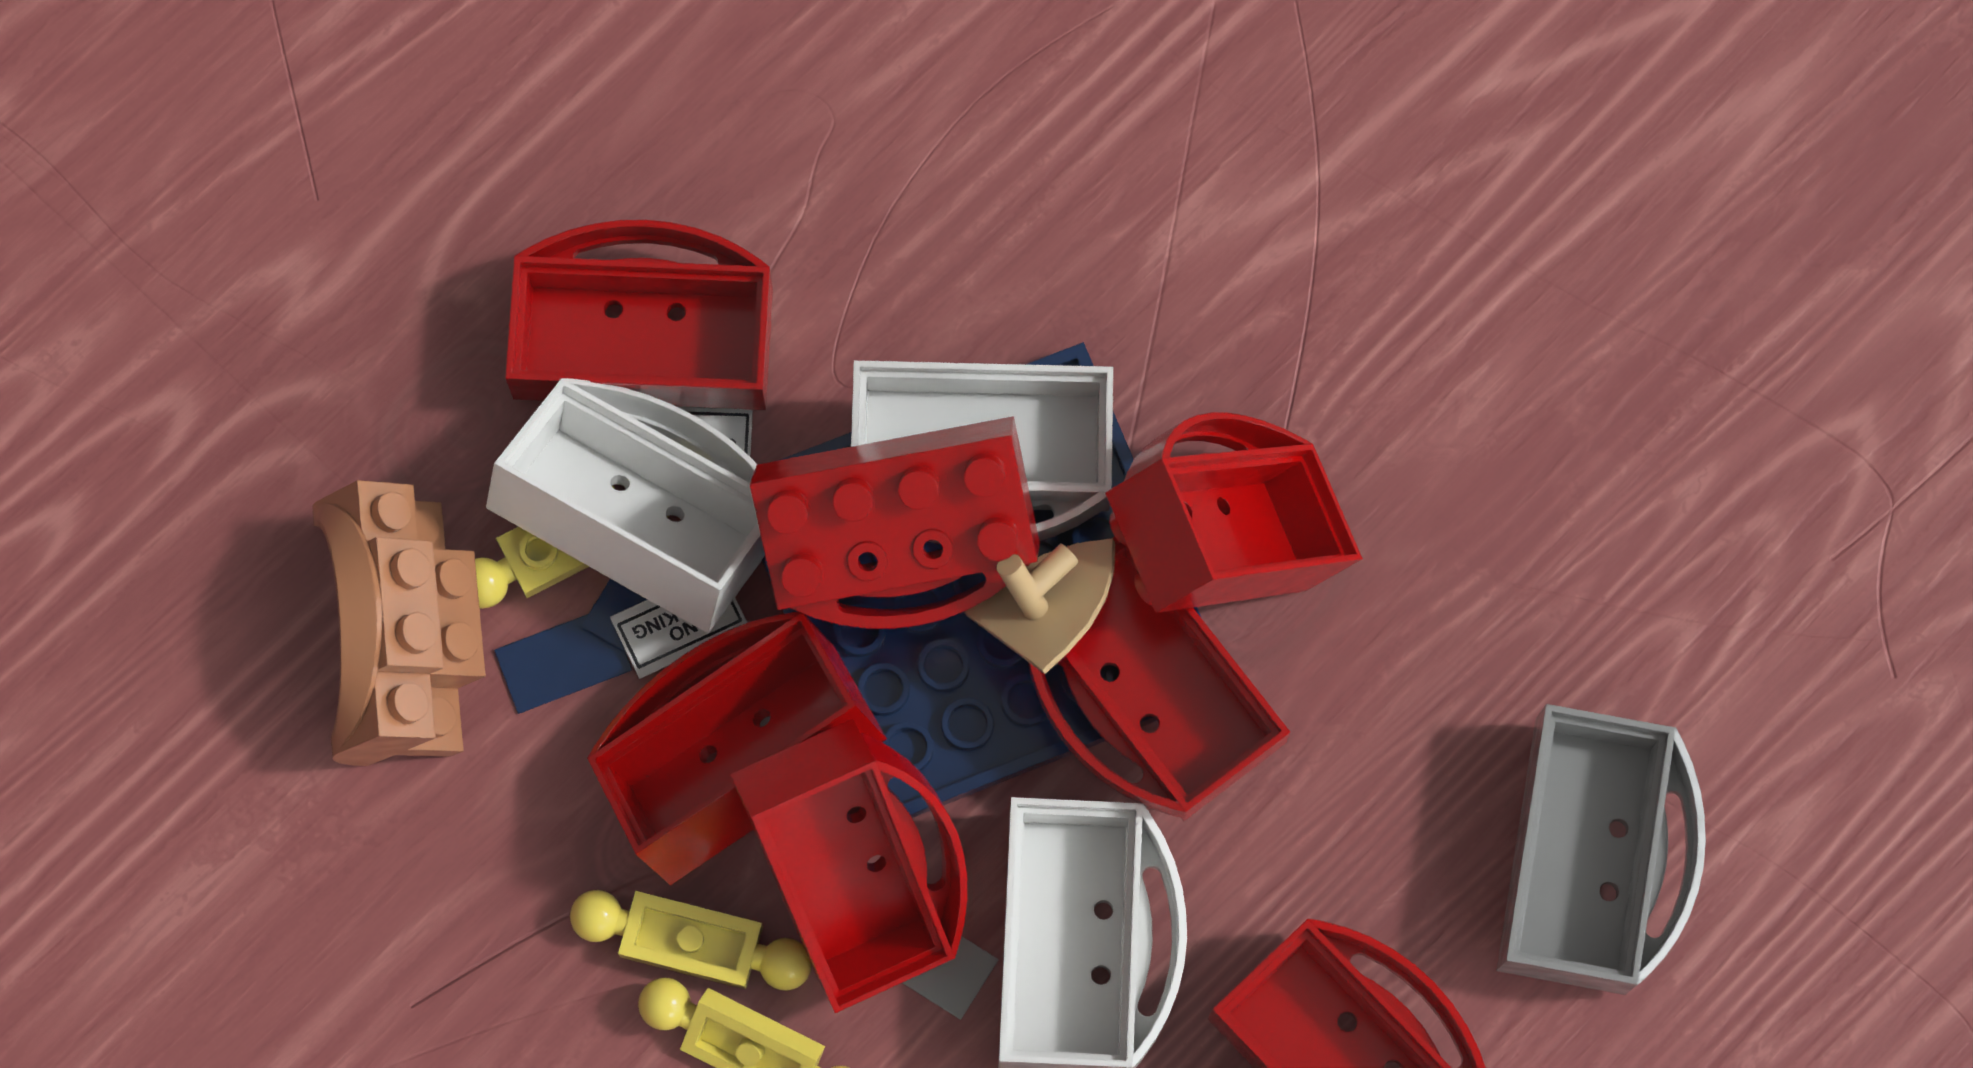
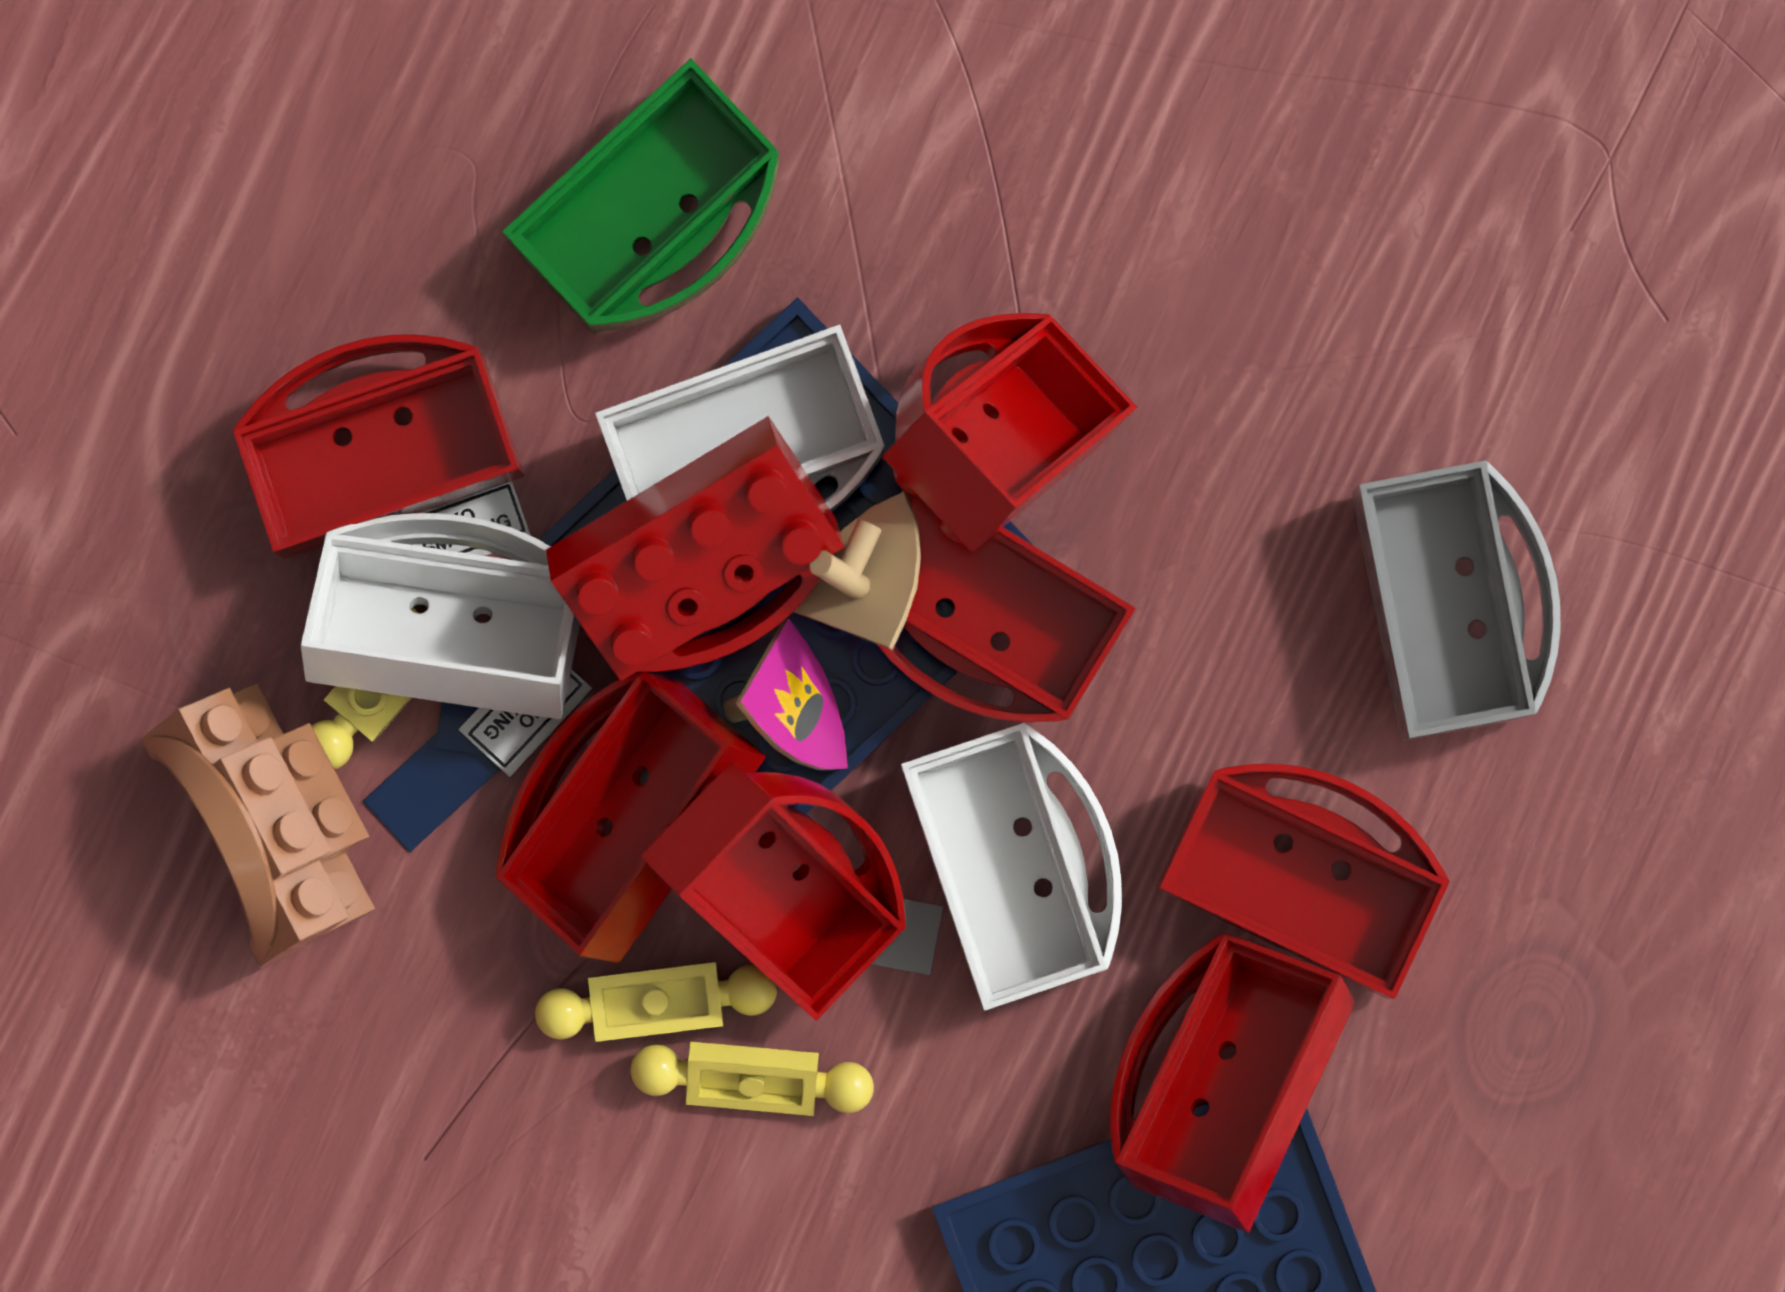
camera: 20 degrees left, 10 degrees up
none -> green piece [502,58,780,335]
none -> dark pink shield [723,618,848,771]

